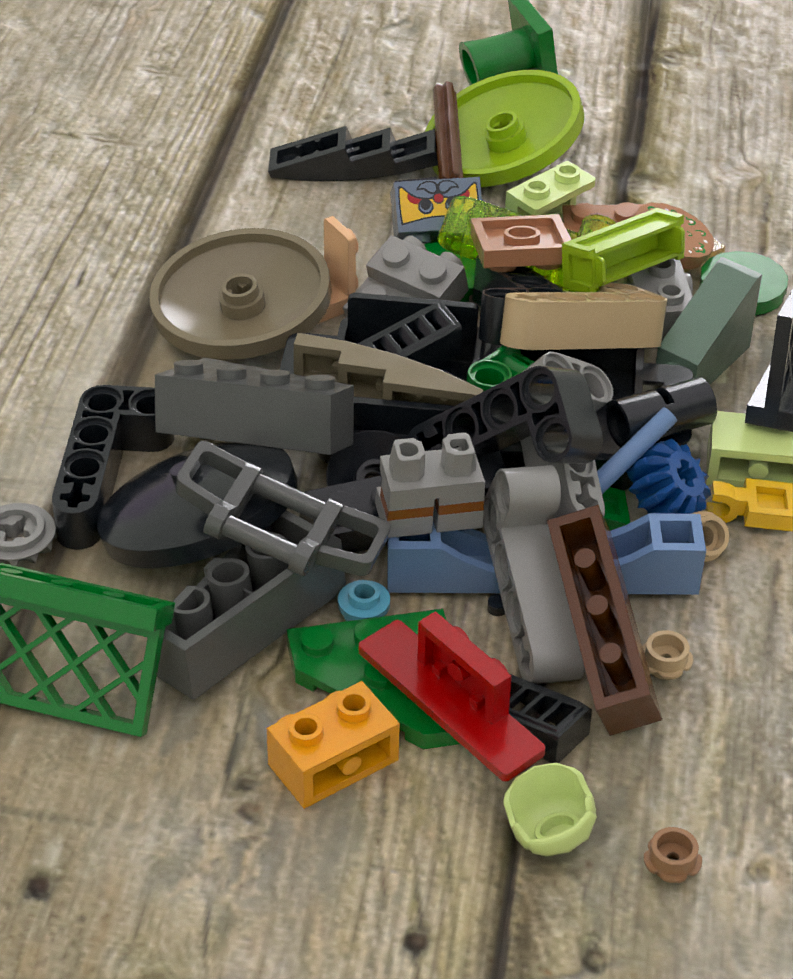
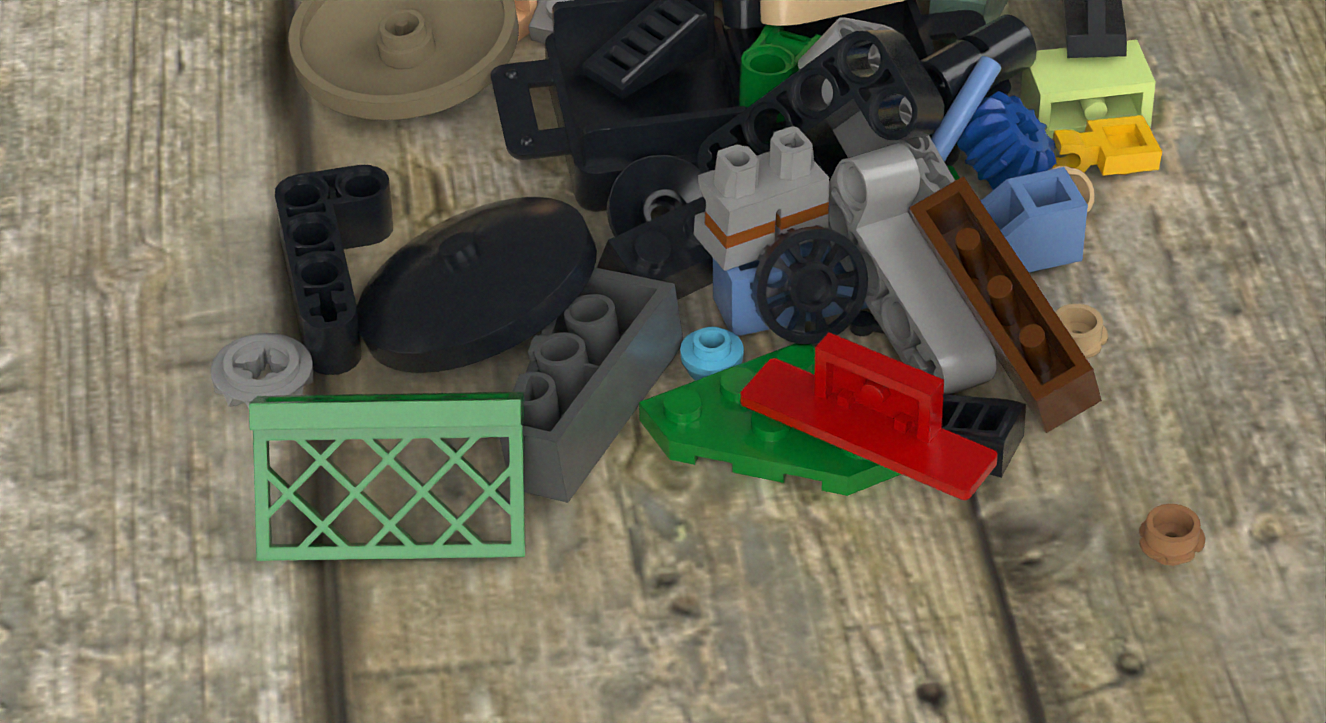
camera: 15 degrees left, 0 degrees up
dark grey wedge [155,358,354,455] -> none
dark grey bar [175,441,391,577] -> none
light orange brick [266,681,400,809] -> none
dark tan slope [294,333,483,406] -> none
yellowish green hair [503,762,597,857] -> none
none -> black wheel [750,225,868,344]

